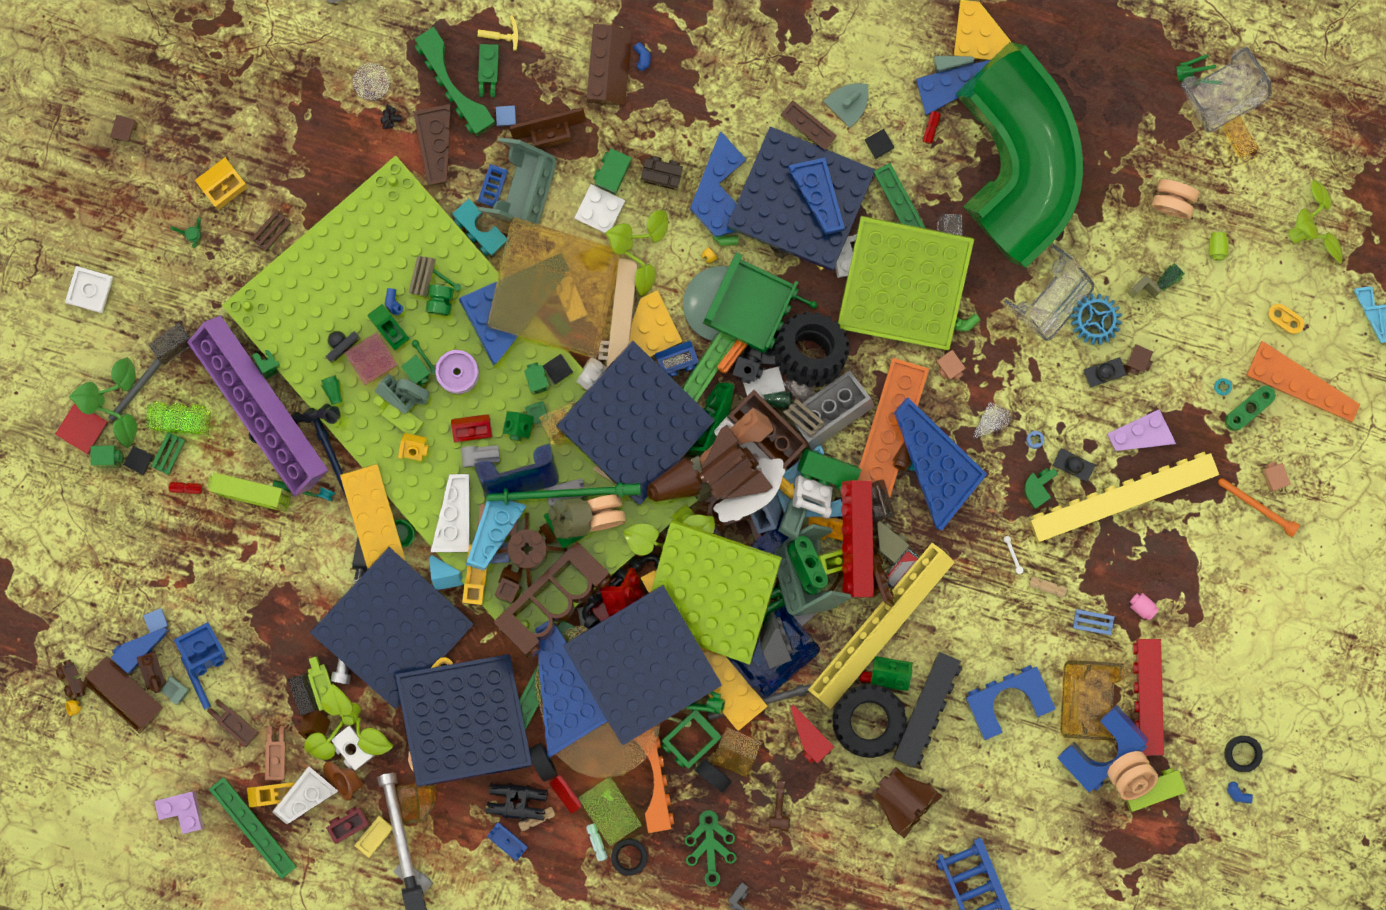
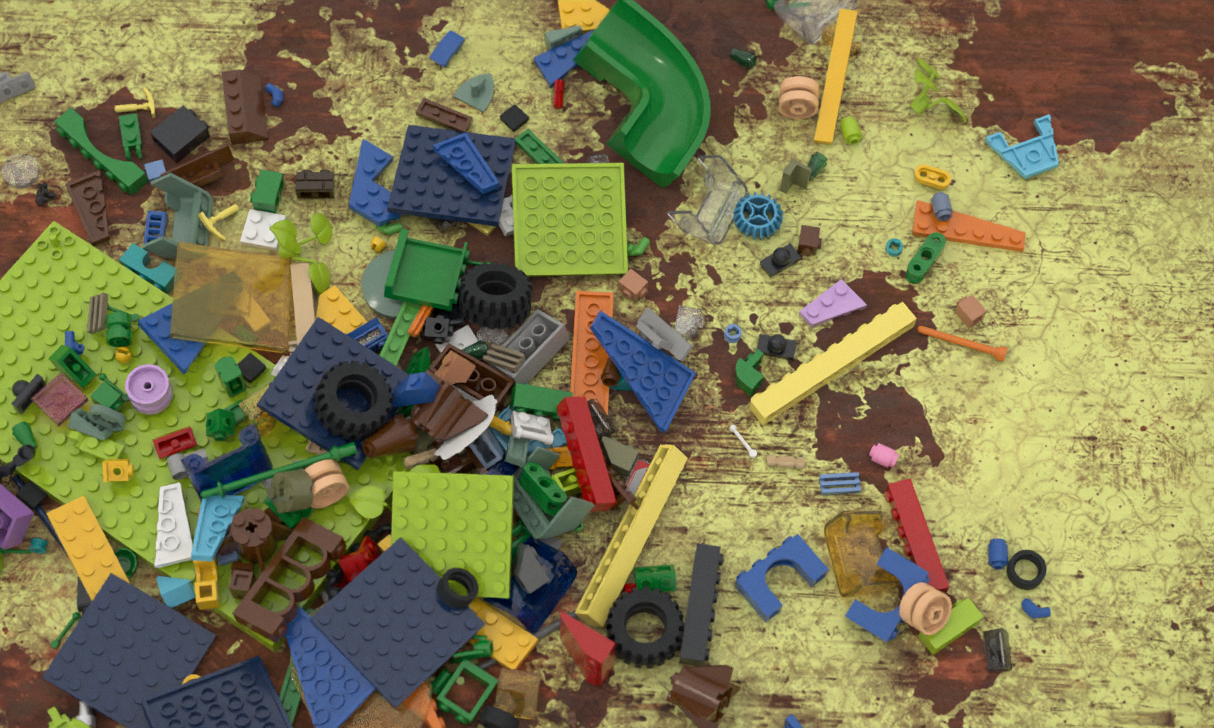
camera: 20 degrees left, 20 degrees down
none -> black piece [16,481,48,511]
none -> green hinge [50,612,80,649]
none -> yellow hinge [115,347,132,364]
none -> black brick [150,105,210,163]
none -> light yellow piece [198,204,239,241]
none -> black tyre [313,360,393,440]
none -> blue slope [391,372,440,407]
none -> tan axle [404,448,439,469]
none -> blue slope [429,30,466,68]
none -> green pin [429,668,453,695]
none -> black tyre [437,568,479,609]
none -> light grey bracket [636,307,693,361]
none -> clear green cone [730,48,757,69]
none -> yellow tile [814,9,858,145]
none -> sand blue brick [931,192,953,221]
none -> clear smoke slope [984,628,1012,671]
none -> blue brick [988,538,1008,570]

